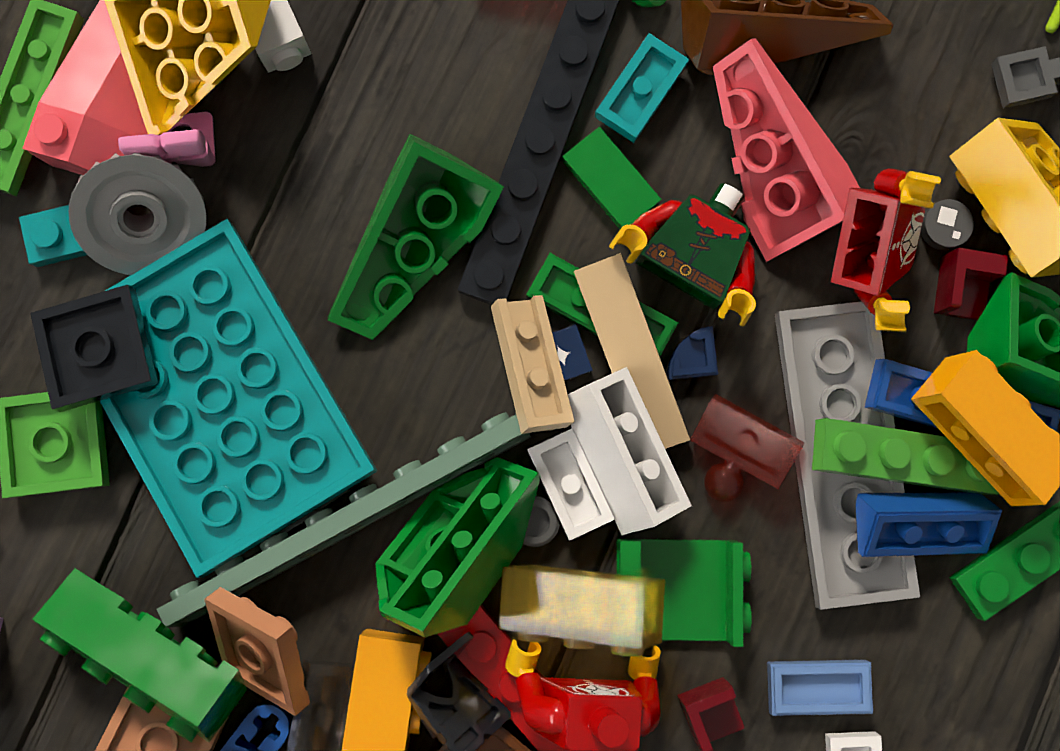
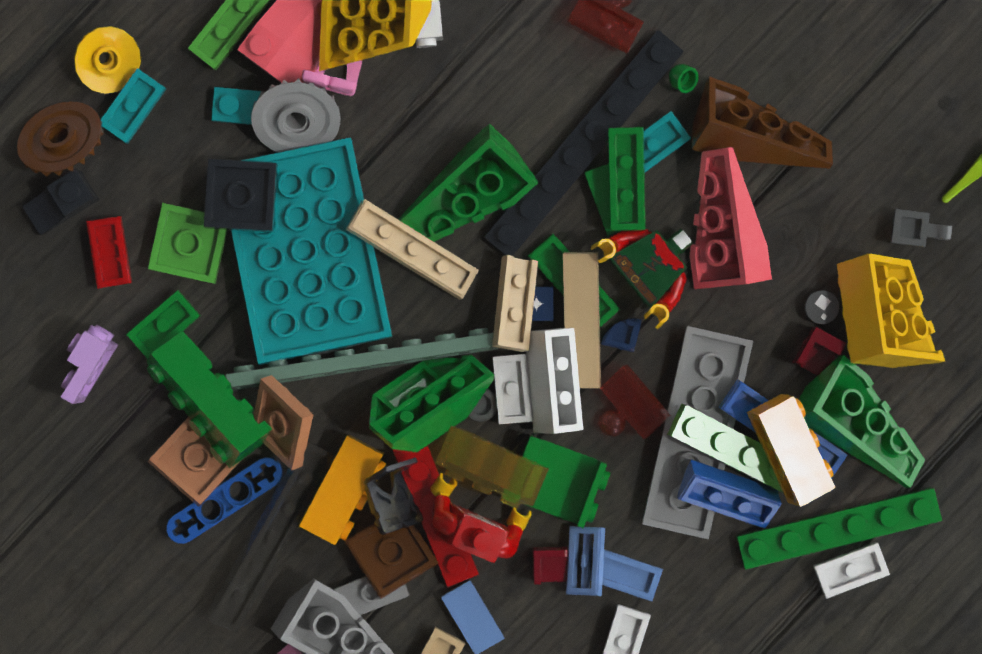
camera: 25 degrees right, 5 degrees up
red torso [831,168,941,332] -> none
none -> green plate [126,290,201,359]
none -> tan tile [346,199,479,300]
none -> medium blue tile [566,526,605,596]
none -> green plate [608,127,646,231]

